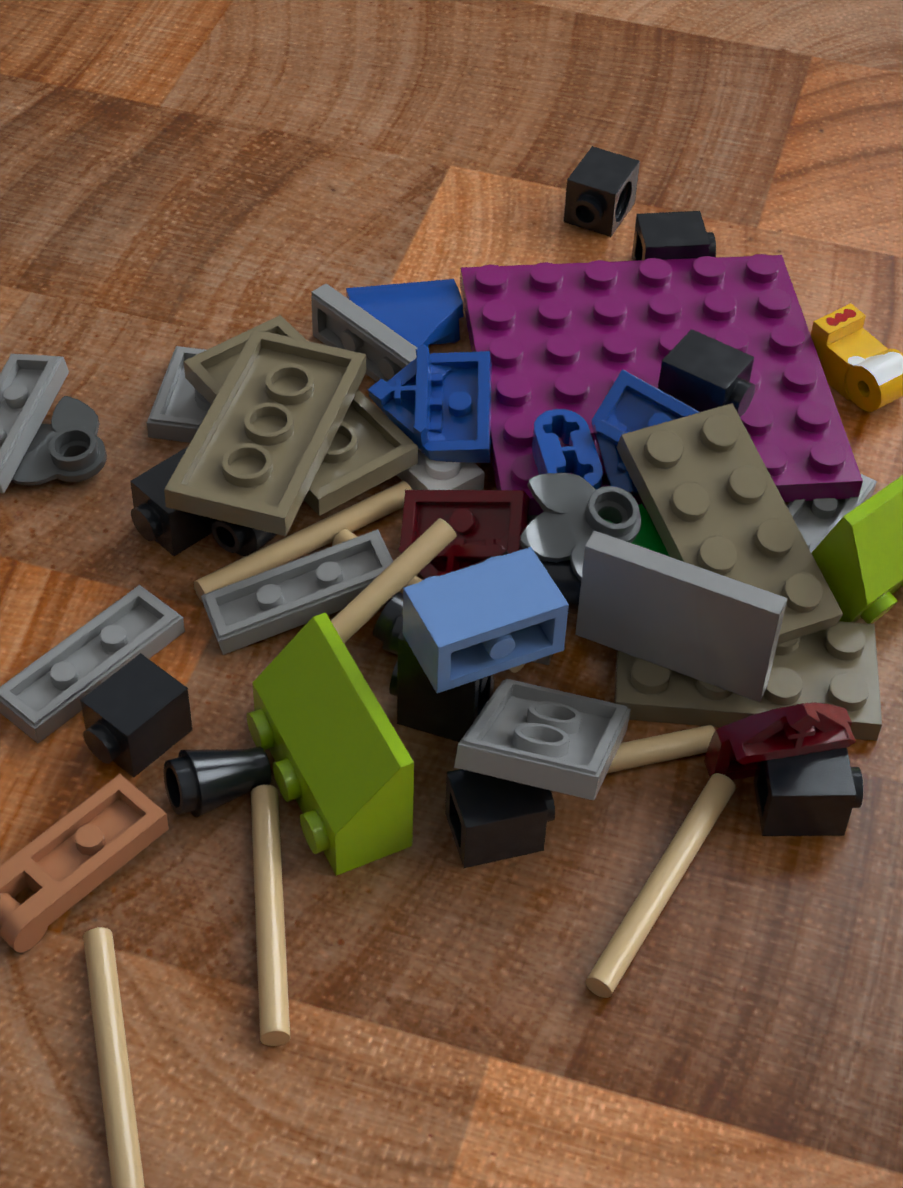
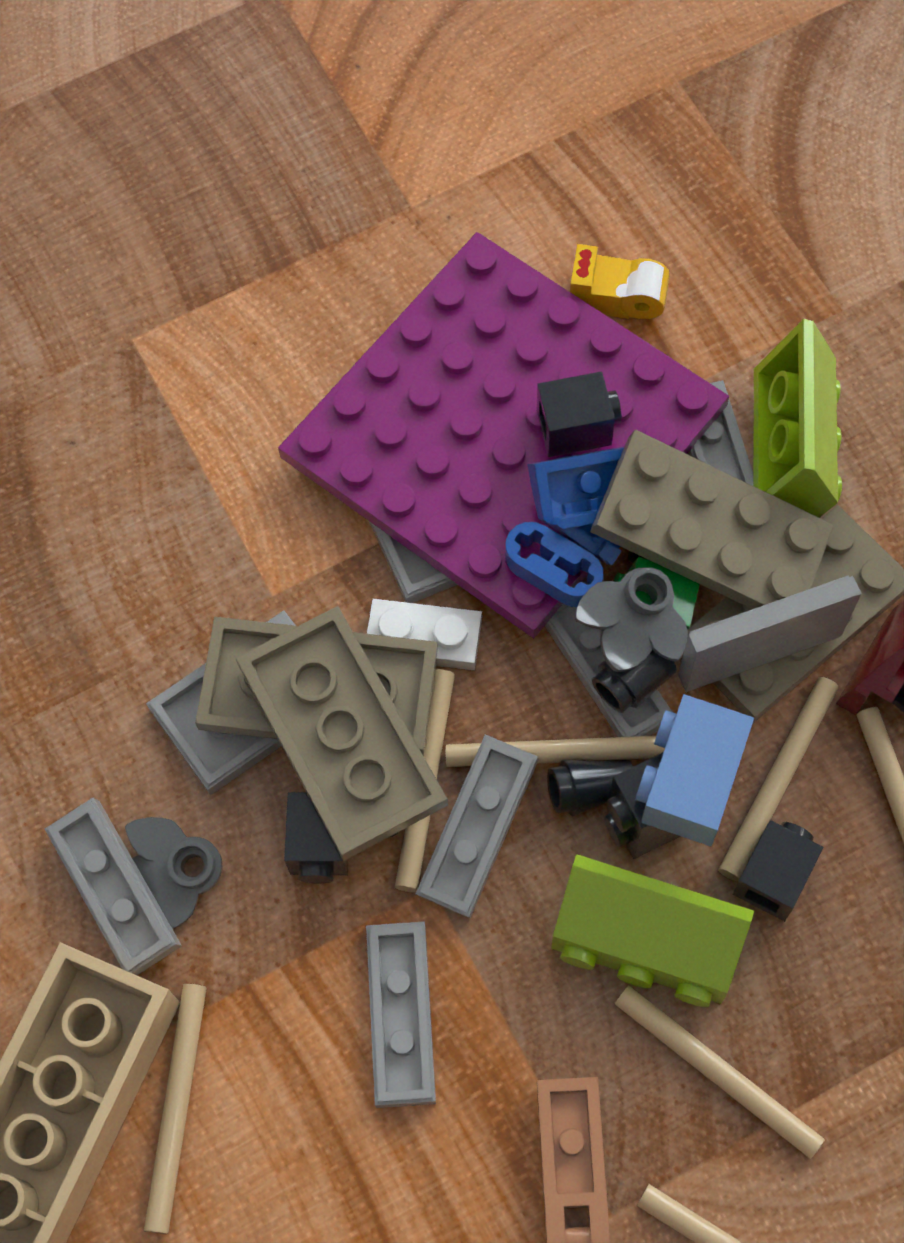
camera: 40 degrees left, 20 degrees up
black brick [80,653,193,777] -> none
black cone [163,746,271,818] -> none
light grey tile [311,283,417,382] -> none
tan bar [331,518,457,644] -> none
blue slope [346,279,464,348] -> none
blue slope [368,344,492,463] -> none
dark red slope [398,490,530,579] -> none
light grey tile [454,679,631,801] -> none
black brick [564,146,640,237] -> none
black brick [632,211,716,261] -> none

